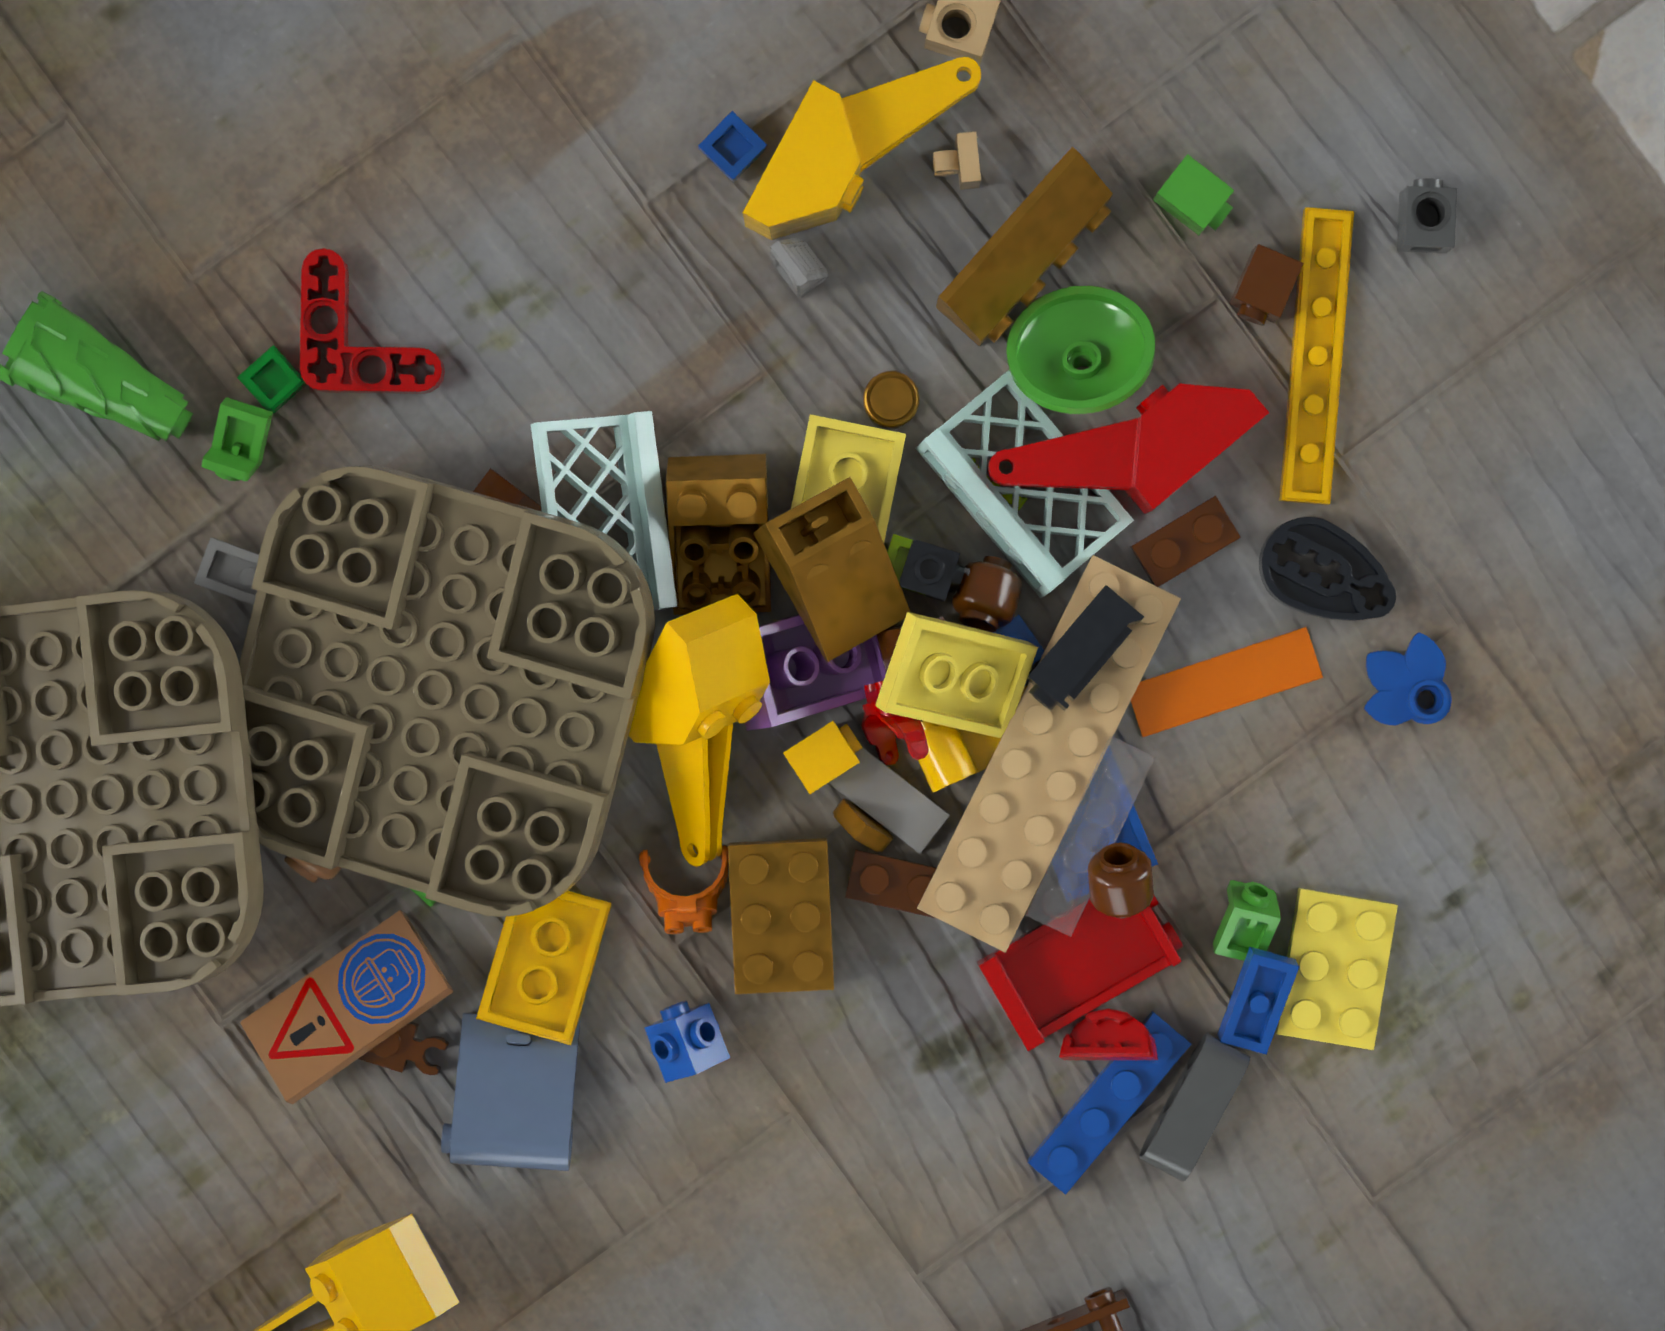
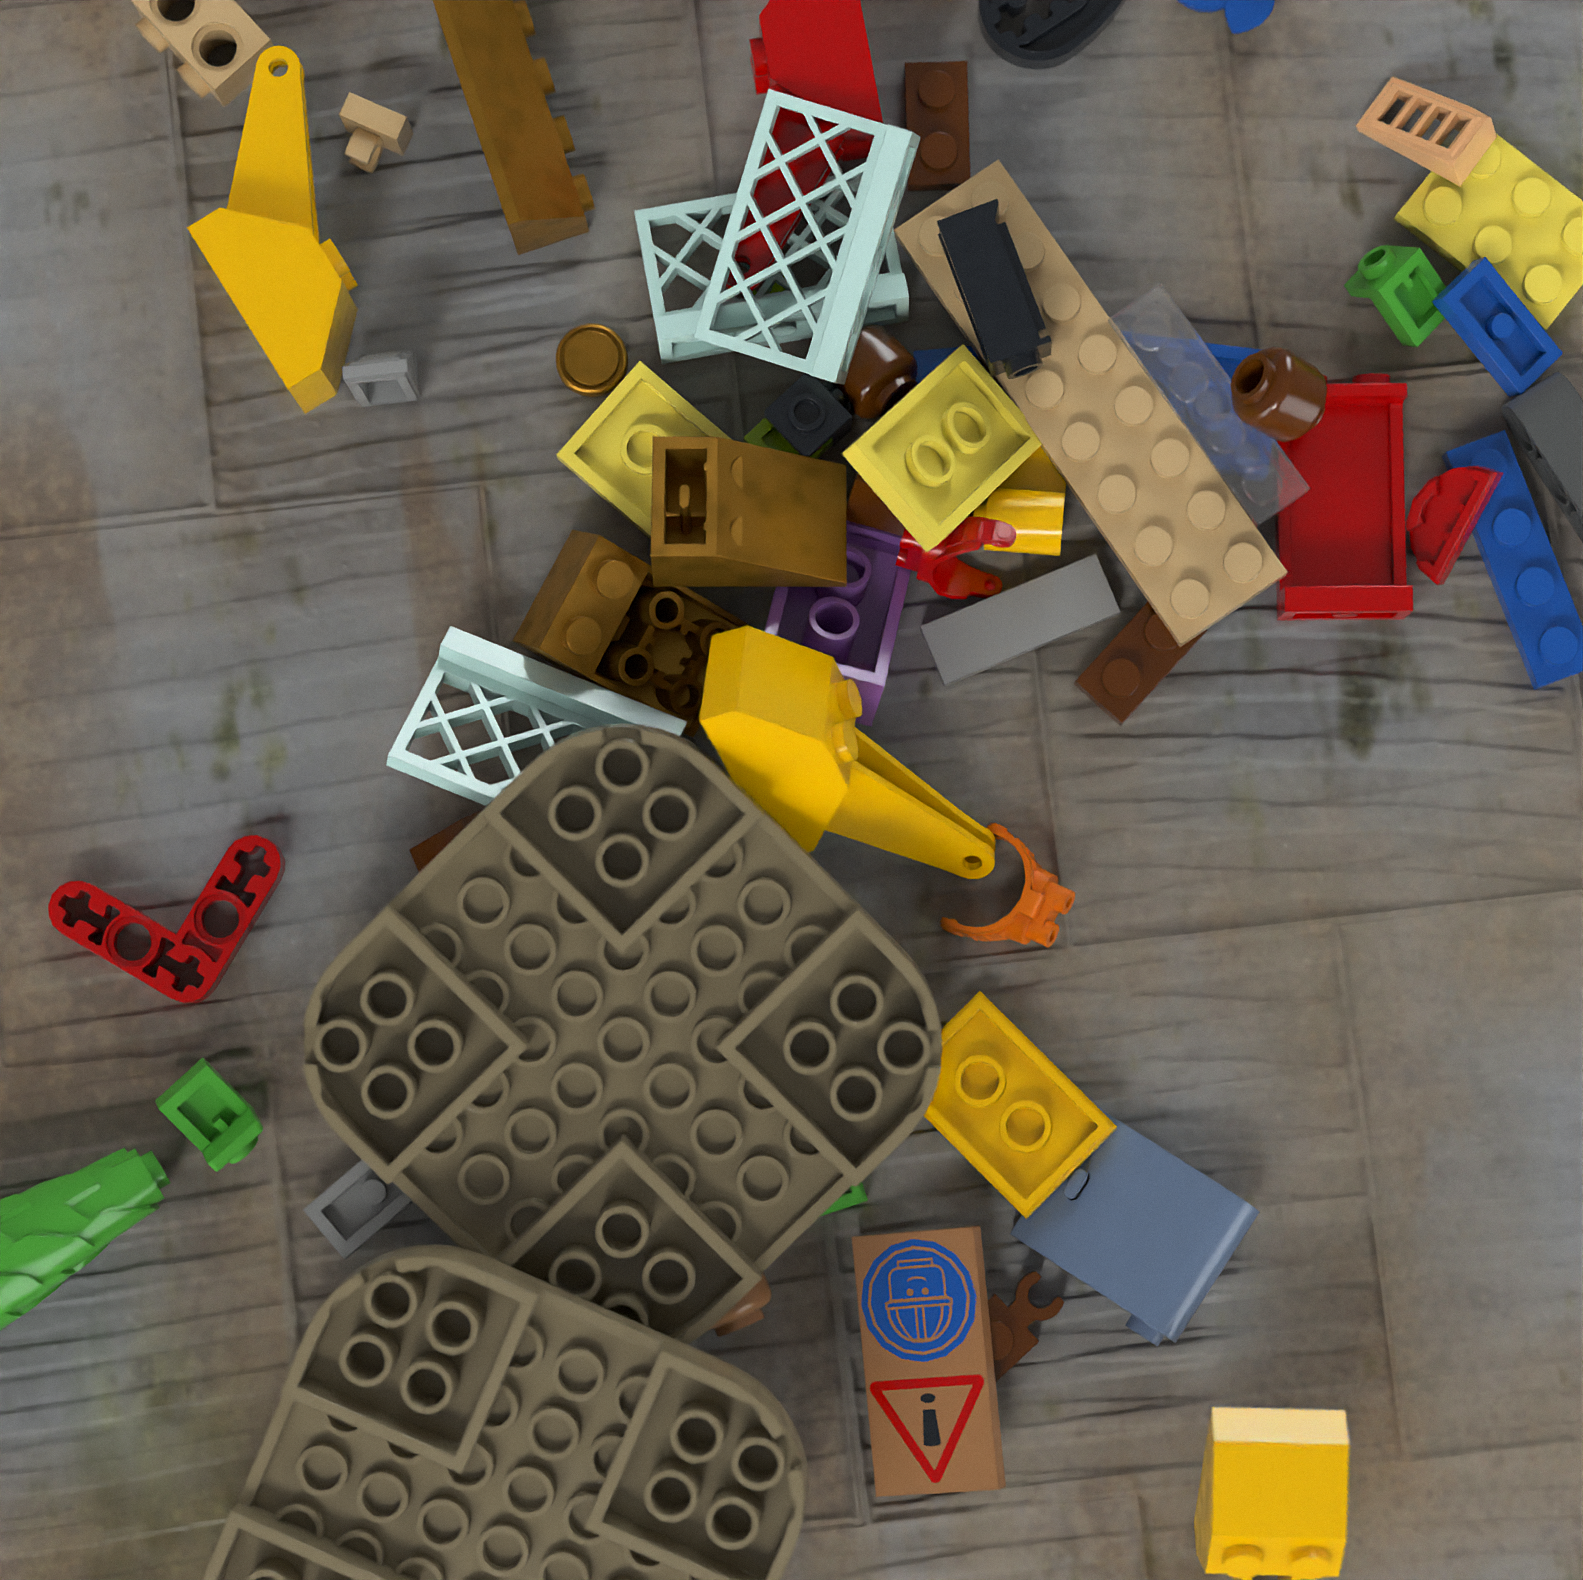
camera: 60 degrees left, 5 degrees down
green tile [237,345,307,414] -> none
blue brick [644,1000,730,1083] -> none
blue plate [698,111,768,183] -> none
pearl gold brick [728,838,834,994] -> none
yellow brick [783,720,863,794] -> none
pearl gold tile [833,798,894,852] -> none
bright green dish [1006,286,1155,414] -> none
orange sticker [1131,627,1323,737] -> none
none -> light aqua fence [693,89,921,384]
none -> light nougat slope [1356,76,1497,186]

